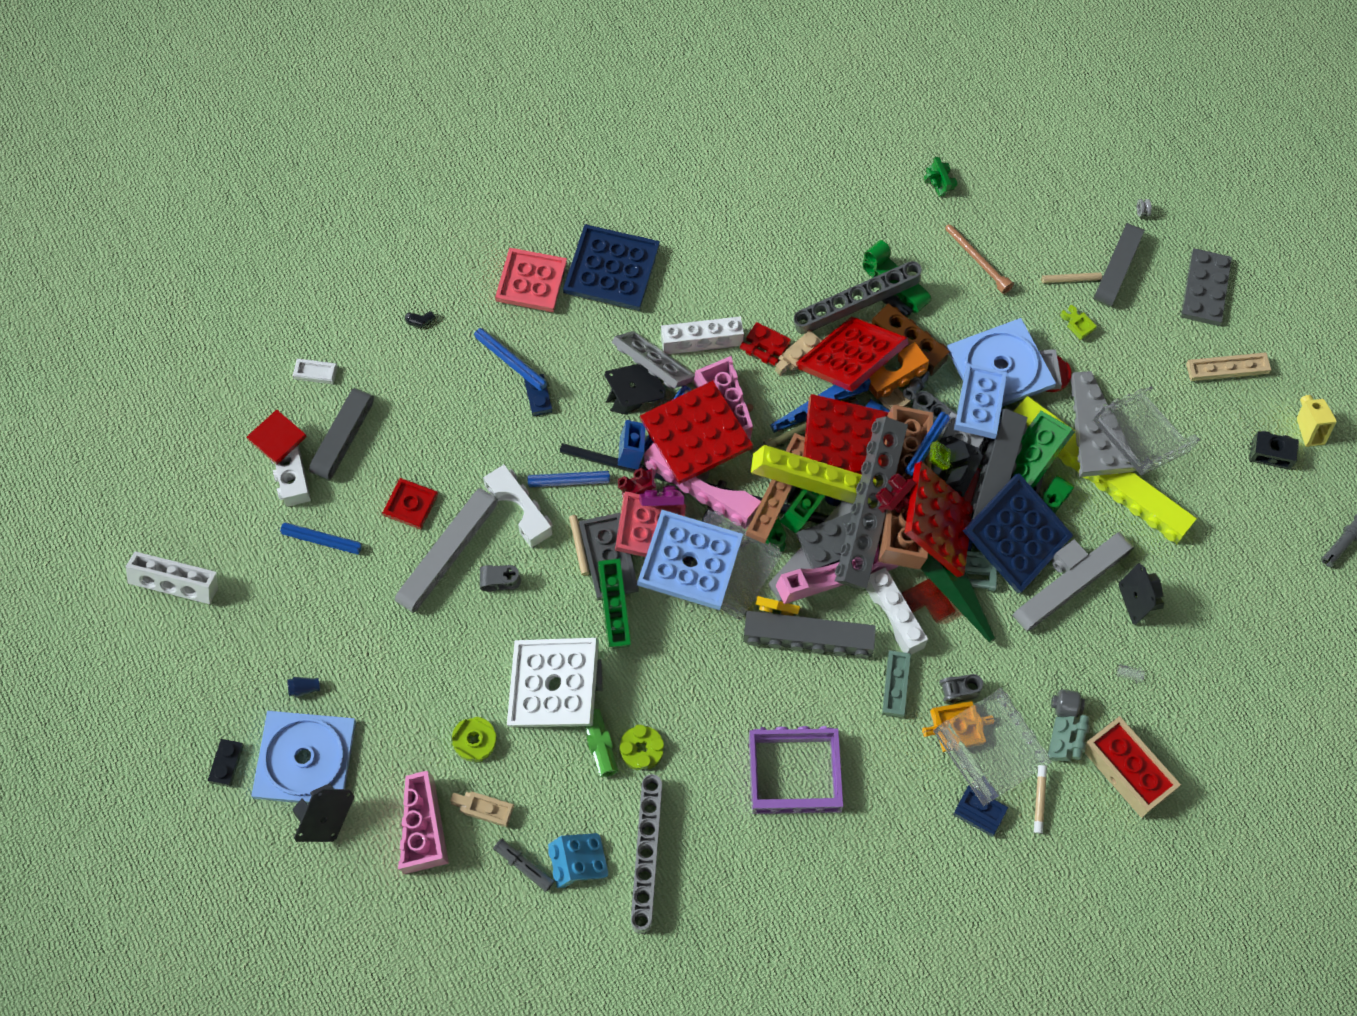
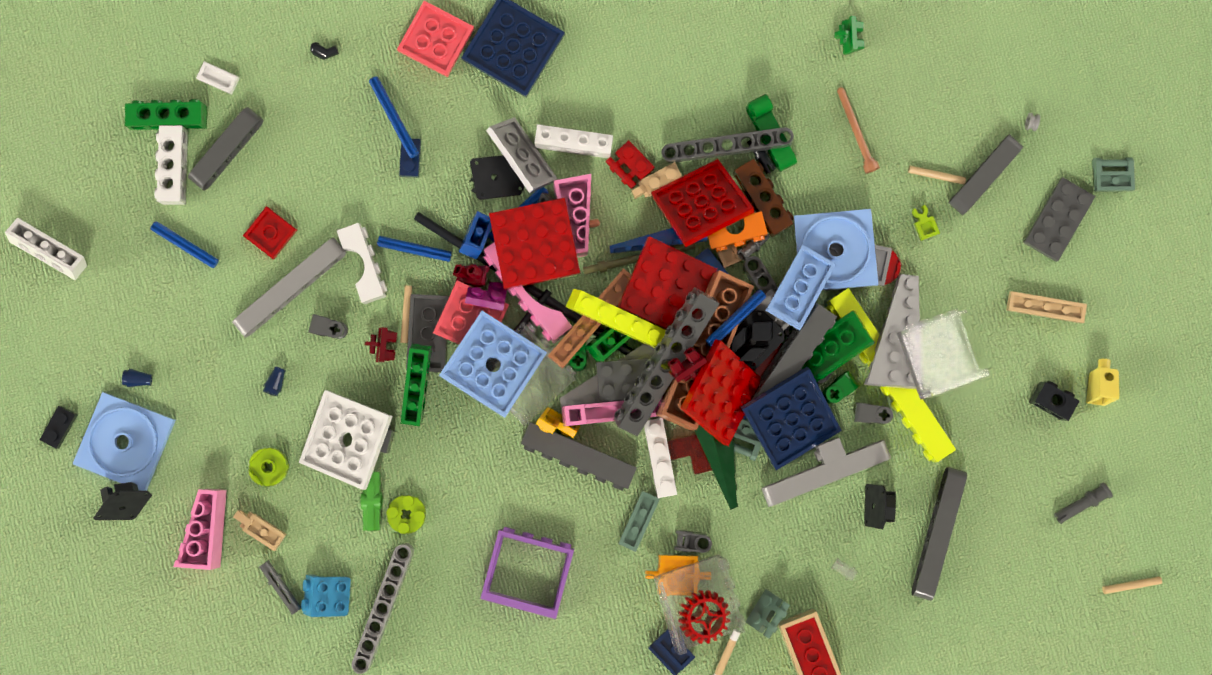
camera: 15 degrees right, 20 degrees up
red tile [246,409,307,465] -> none
clear neon green plate [929,441,951,470] -> none
dark grey head [1051,689,1085,718] -> none
none -> green brick [125,99,207,130]
none -> dark blue cone [263,367,286,397]
none -> dark red hips [364,327,397,363]
none -> red gear [678,590,731,644]
none -> dark grey piece [854,402,893,424]
none -> dark grey beam [911,467,967,601]
none -> sand green plate [1092,157,1135,192]

